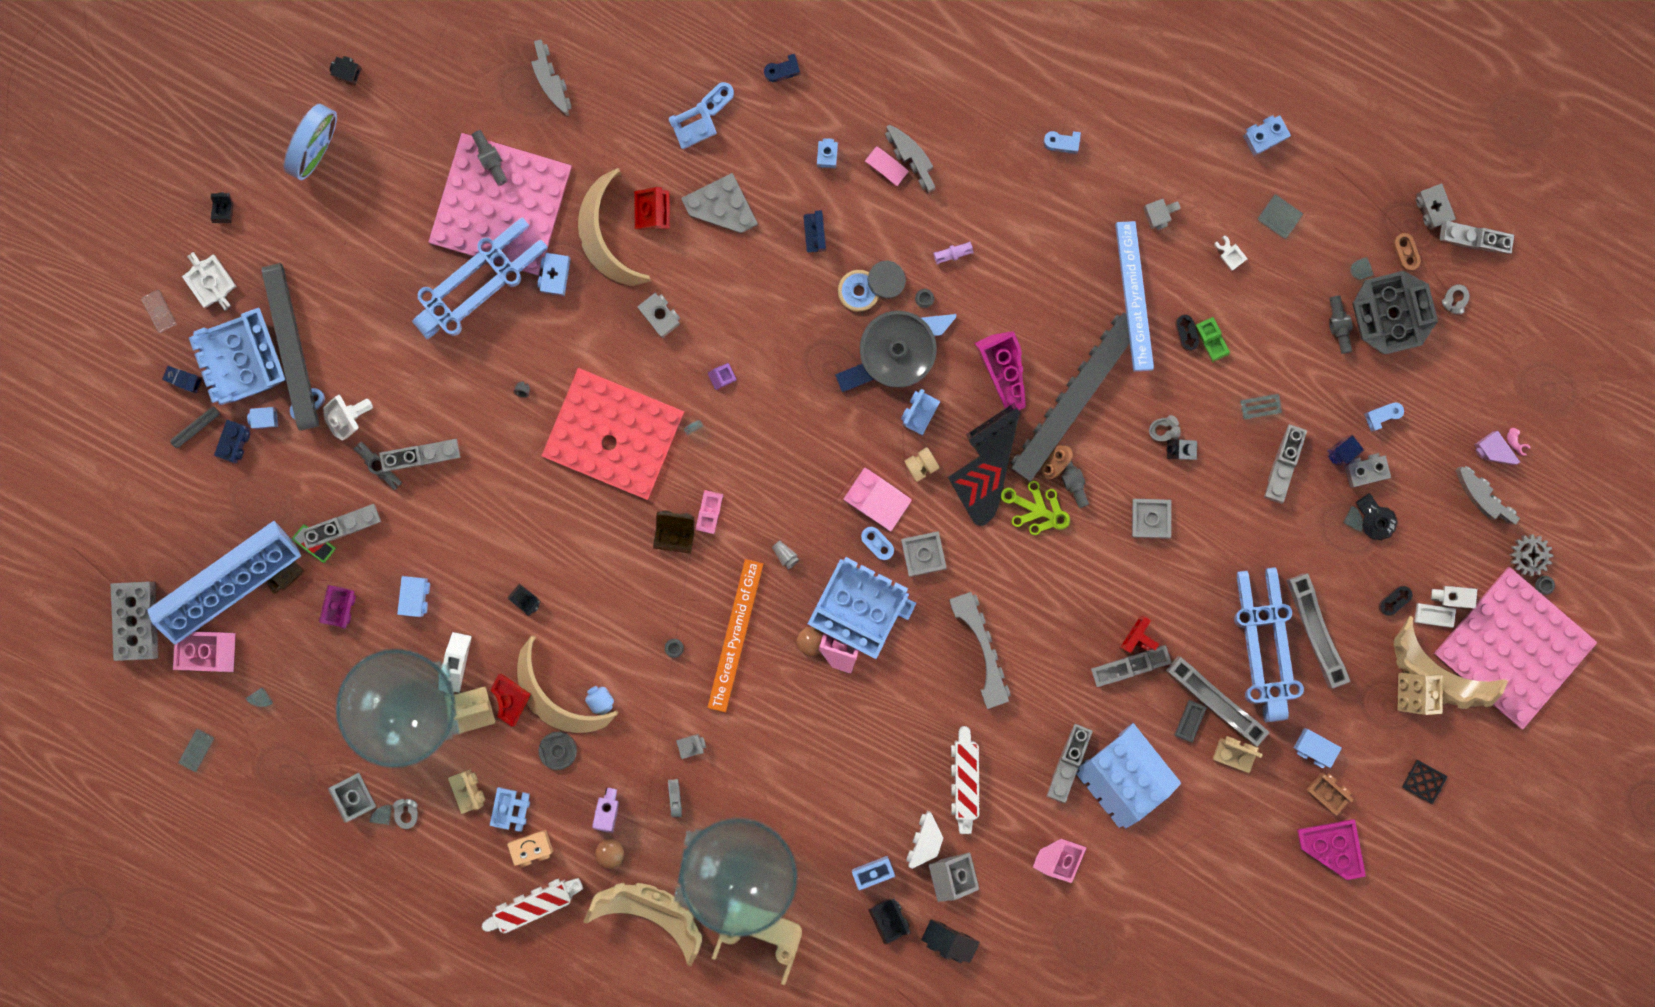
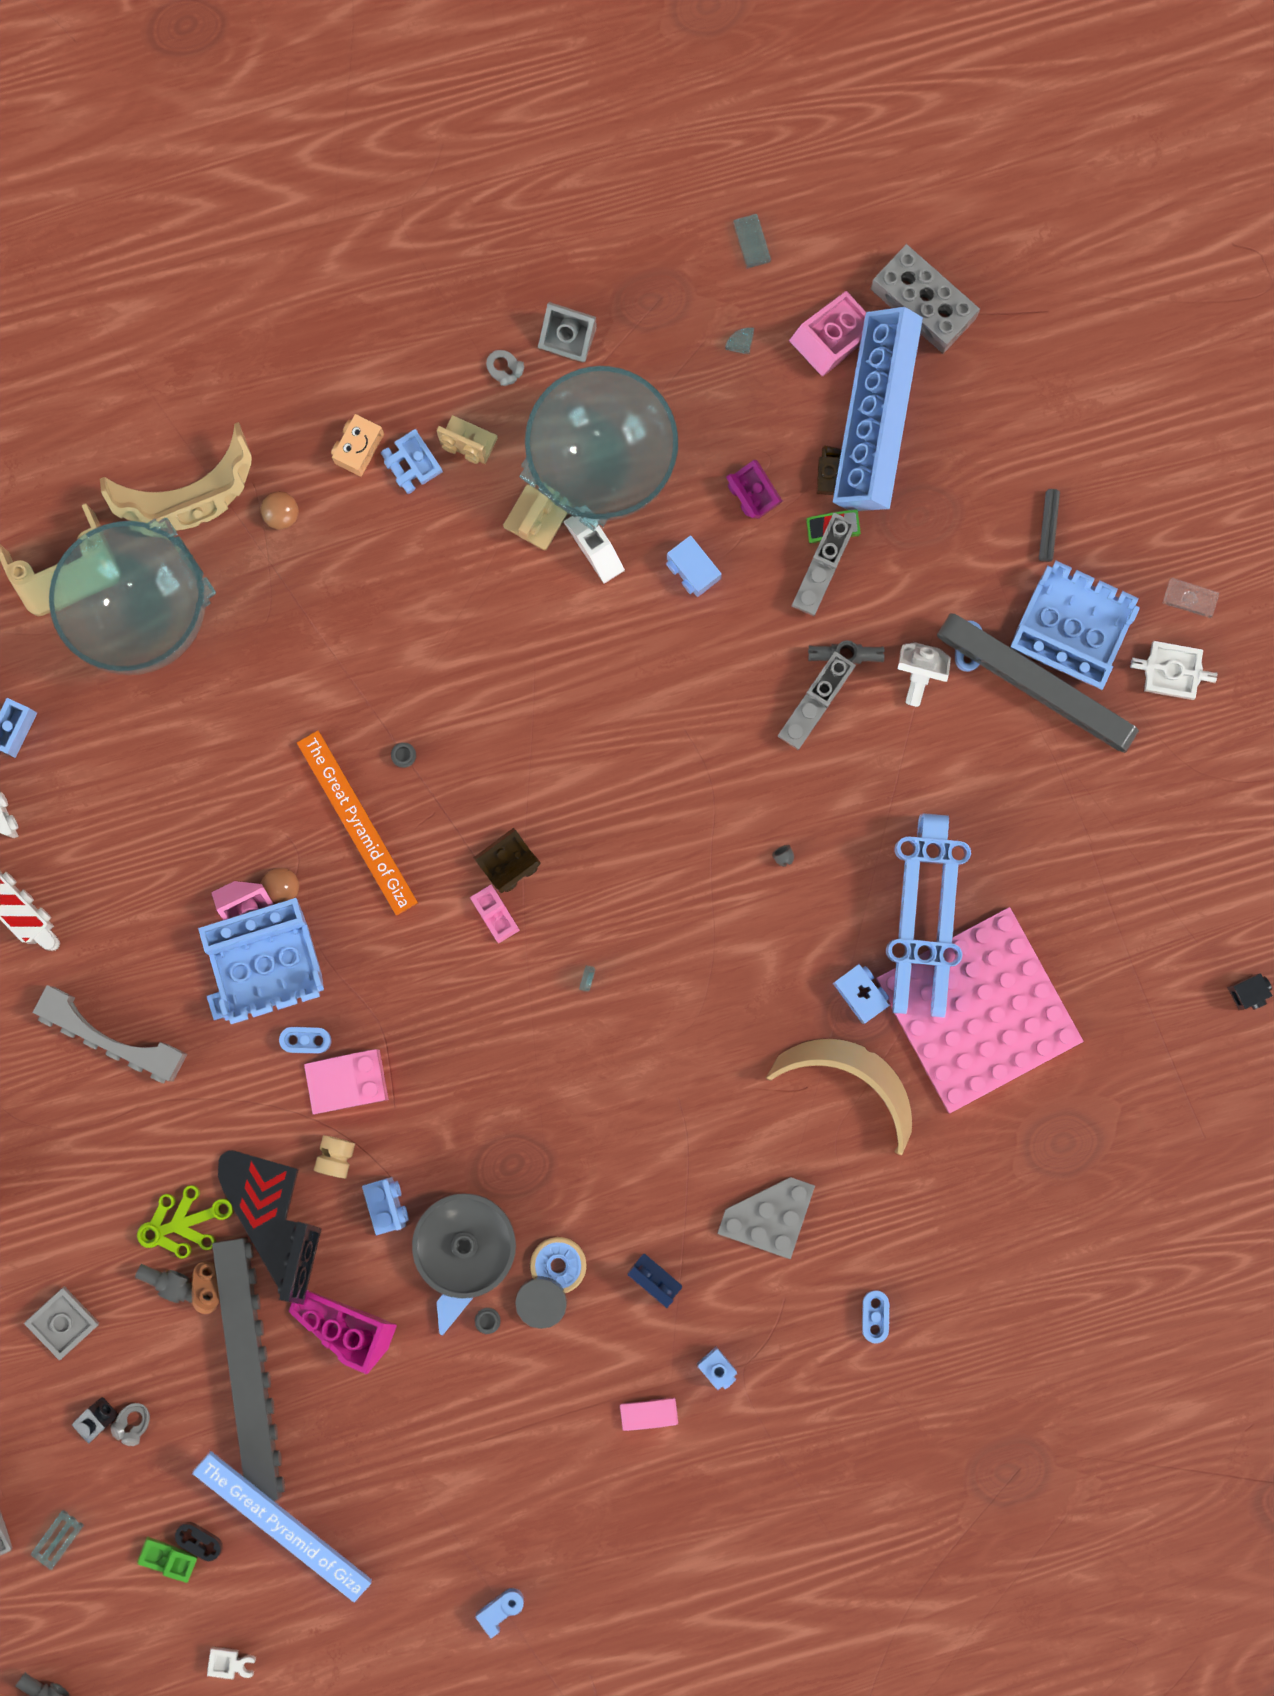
camera: 140 degrees right, 5 degrees down
dark blue leg [162,365,203,394] -> none
black bracket [210,192,234,223] -> none
dark blue bracket [214,420,251,463] -> none
light blue brick [247,407,278,429] -> none
light blue brick [284,104,337,180] -> none
clear light blue tile [370,805,392,825] -> none
dark grey pin [471,130,508,186] -> none
white hinge [482,878,583,933] -> none
red tile [490,673,531,727] -> none
black bracket [508,583,541,616] -> none
tan windscreen [517,635,619,733] -> none
light grey slope [531,40,572,116] -> none
dark grey tile [538,731,577,770] -> none
coral plate [542,368,684,500] -> none
light blue head [585,686,614,715] -> none
lavender torso [592,788,619,833] -> none
red bracket [634,187,670,230] -> none
light grey brick [638,293,680,338] -> none
light grey piece [668,779,682,818] -> none
light blue plate [669,102,717,149] -> none
light grey bracket [676,734,706,759] -> none
medium lavender slope [708,363,737,390] -> none
dark blue leg [764,54,801,82] -> none
light grey cone [772,541,799,569] -> none
dark blue tile [835,364,874,393] -> none
light grey slope [885,125,936,193] -> none
light grey plate [901,531,947,577] -> none
lavender pin [933,242,973,264] -> none
light grey brick [1143,199,1181,230] -> none

